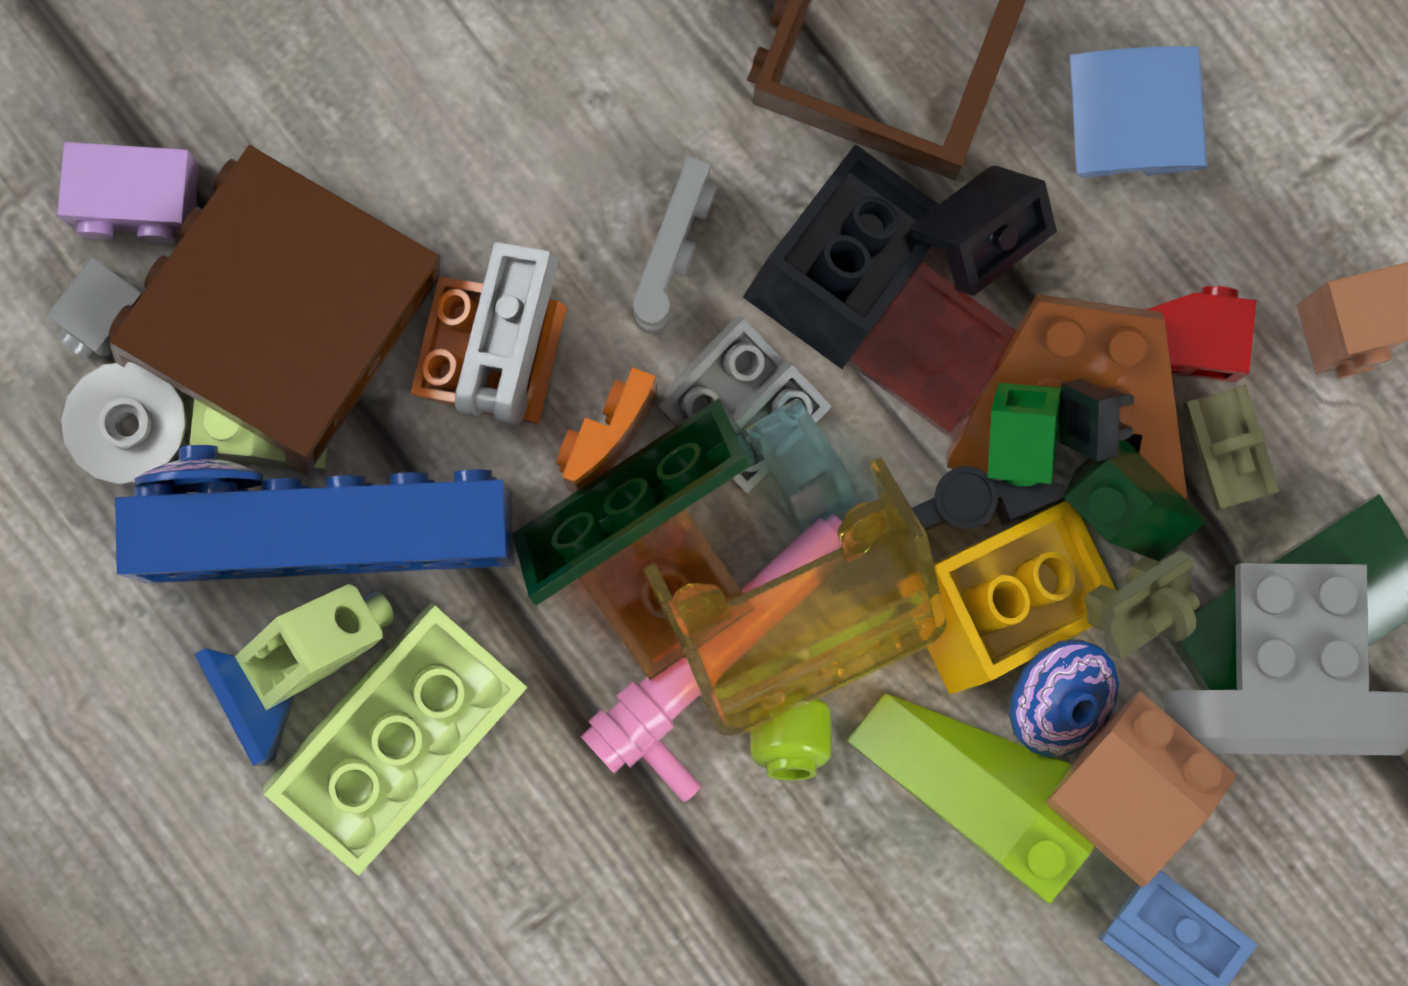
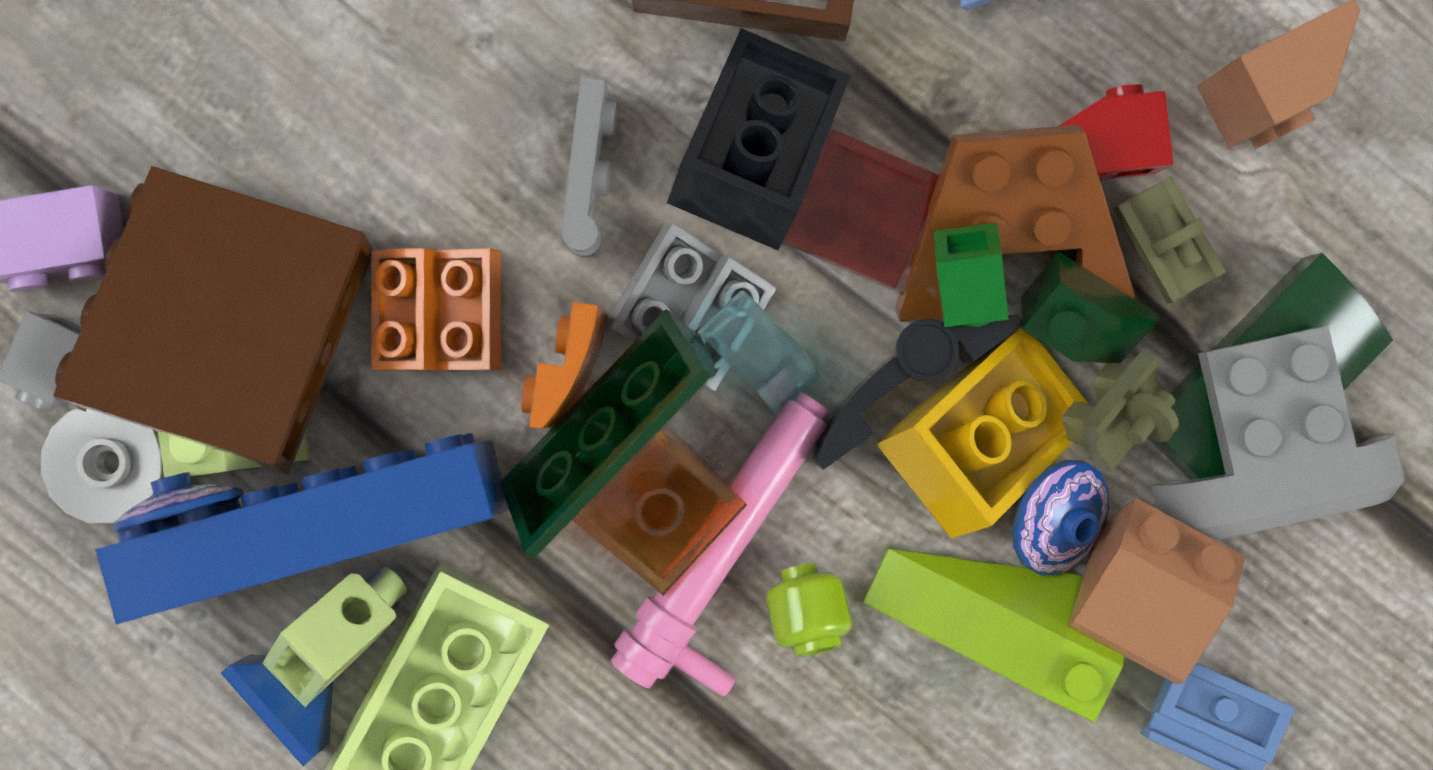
camera: 10 degrees left, 5 degrees up
plate [455,242,559,424] -> none
clear yellow windscreen [644,457,947,736] -> none
black panel [911,166,1057,296] -> none
black tile [1059,379,1134,461] -> none

